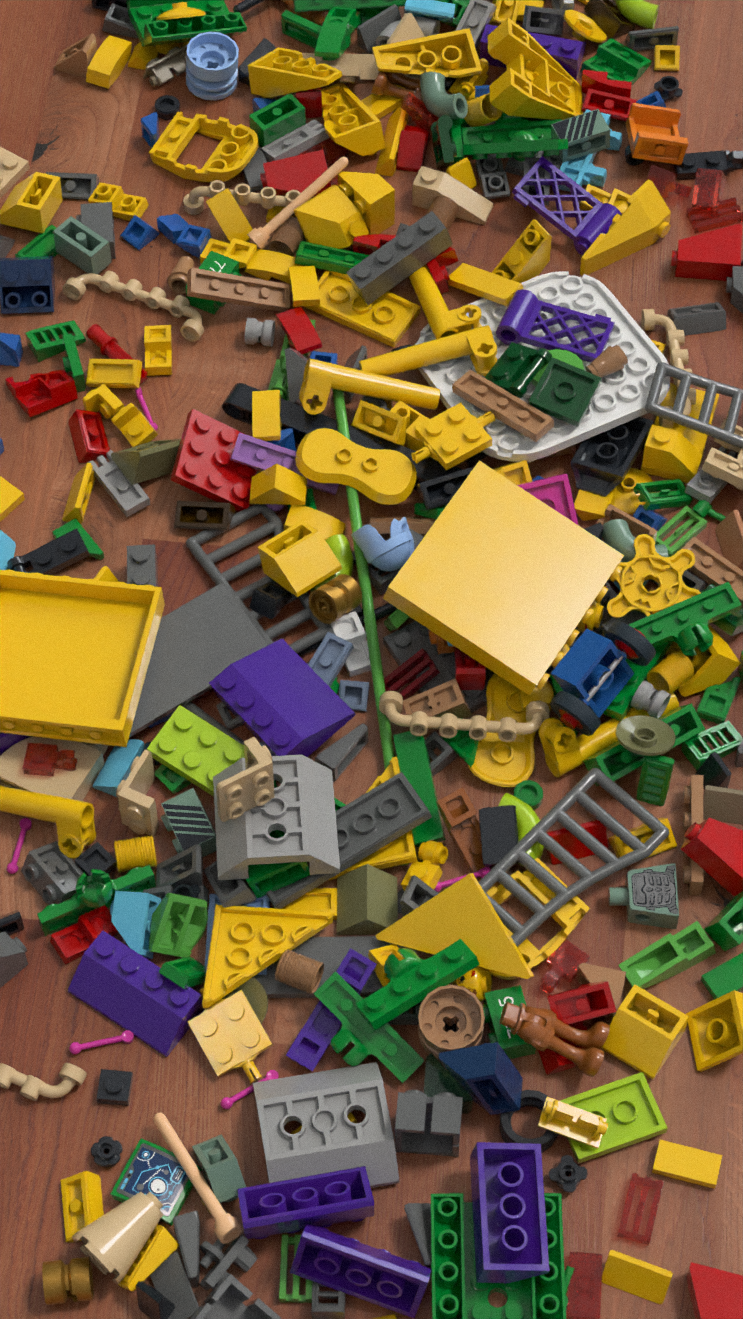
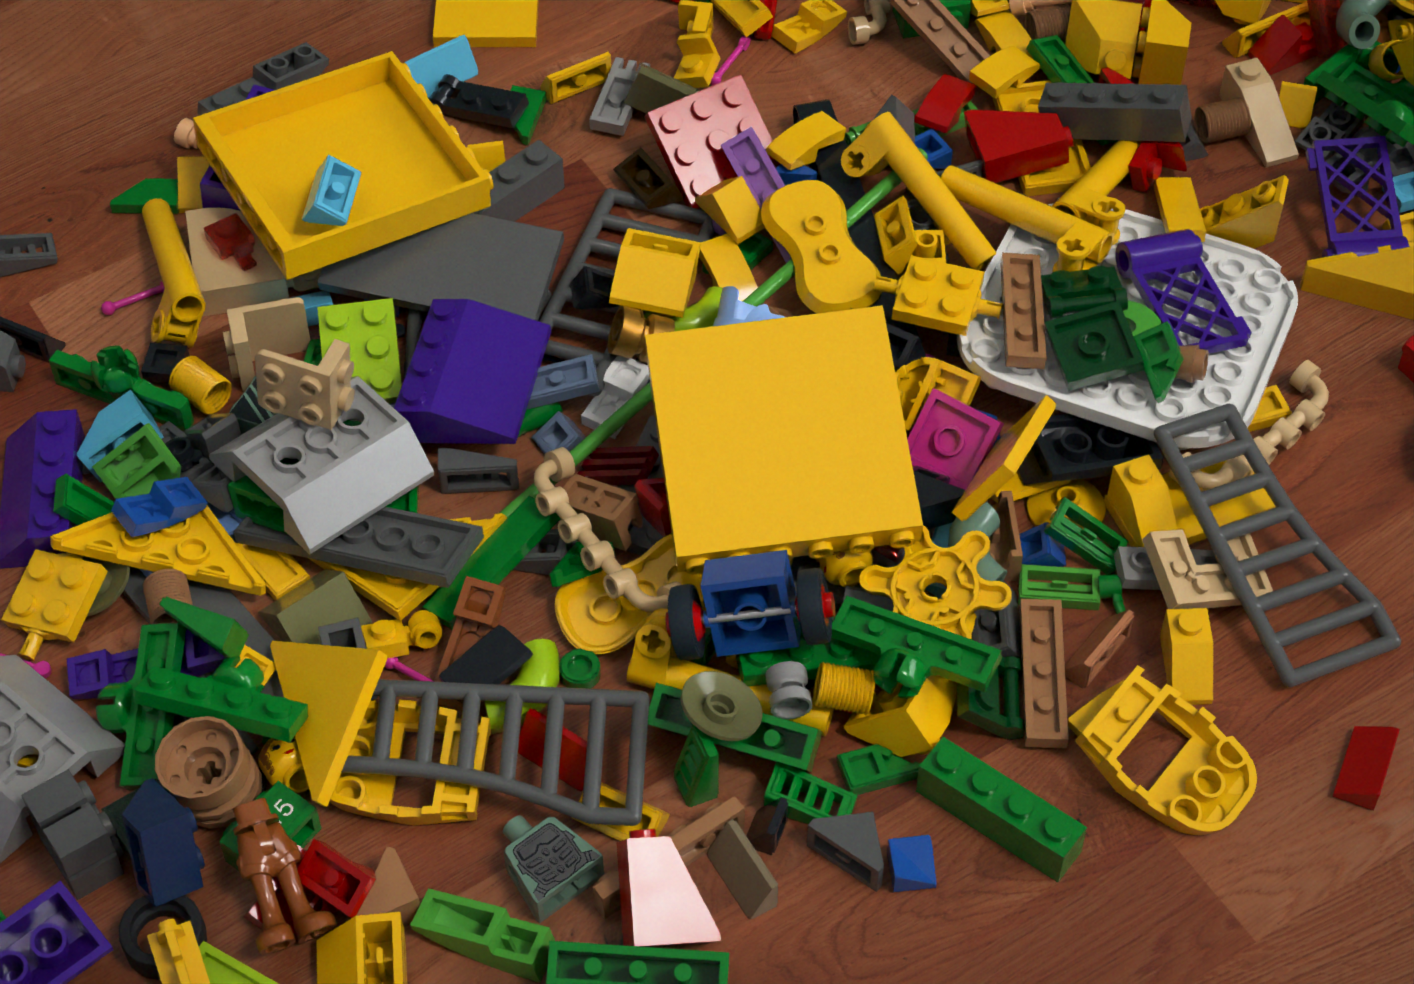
camera: 50 degrees right, 5 degrees down
dark grey bracket [21,841,84,905] -> none
red slope [50,905,118,965] -> none
red slope [68,409,110,463] -> none
light grey wheel [245,318,275,347] -> none
dark green plate [430,115,457,169] -> none
clear red plate [540,939,590,995] -> none
dark grey slope [668,302,726,335] -> none
none -> blue slope [111,477,208,537]
none -> green slope [159,597,249,658]
none -> medium azure slope [302,155,362,226]
none -> yellow tile [952,394,1056,521]
none -> red slope [964,109,1073,183]
none -> green tile [1133,321,1184,403]

